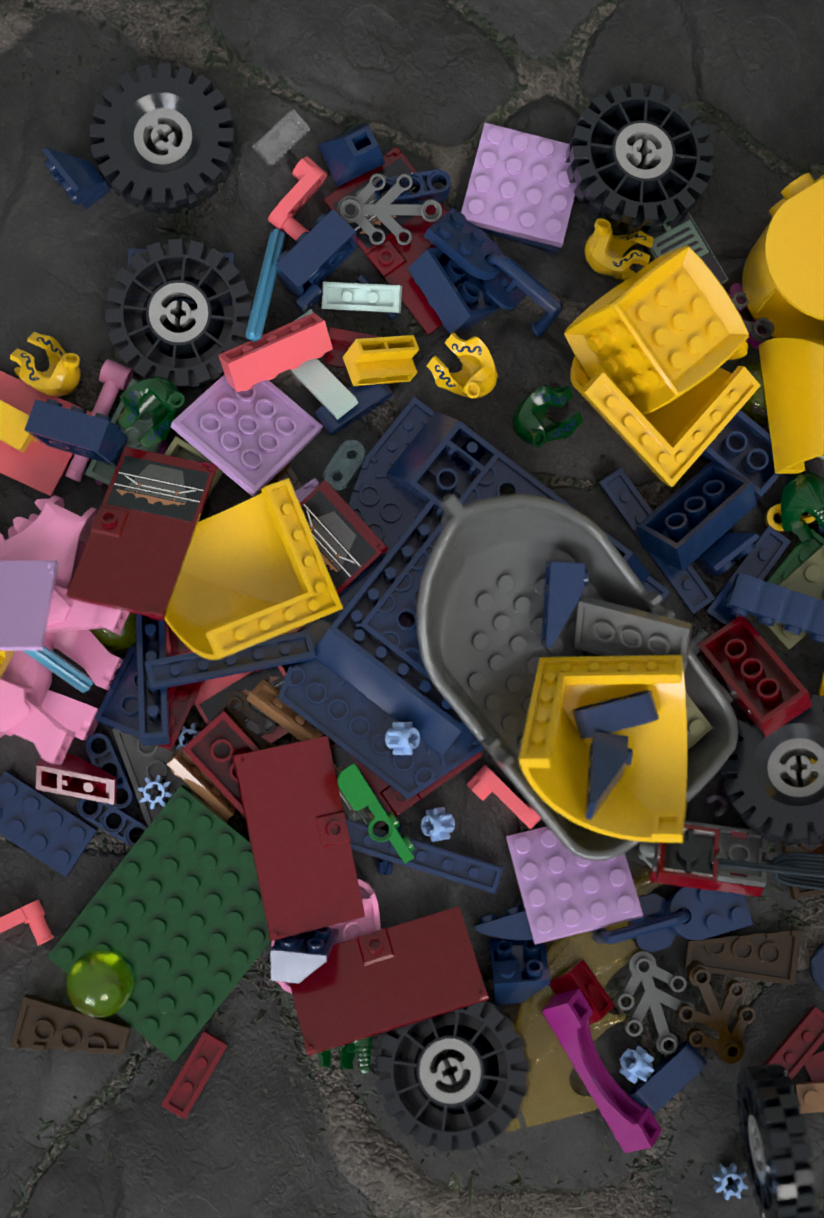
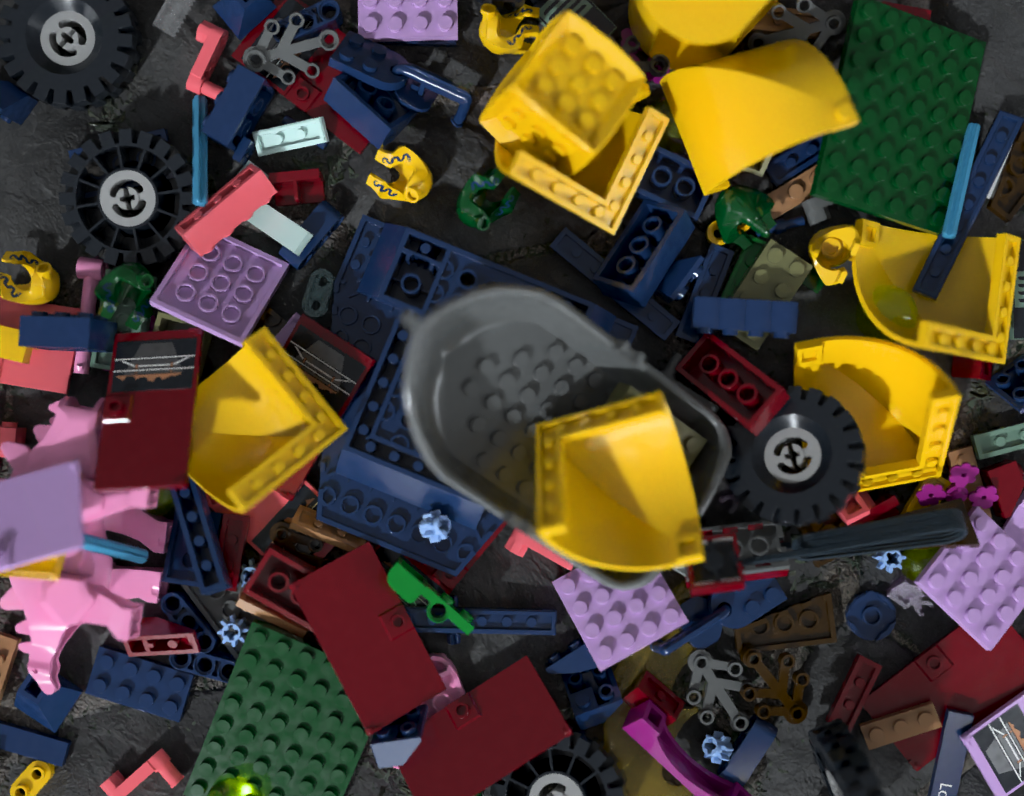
camera: 15 degrees left, 5 degrees up
dark blue plate [144,630,316,691] -> none
yellow piece [343,335,419,386] -> none
light blue gear [421,807,455,842] -> none
dark blue slope [541,561,589,648] -> none
dark blue beam [572,690,659,739] -> none
dark grey plate [574,596,693,674] -> none
dark blue slope [585,731,633,819] -> none

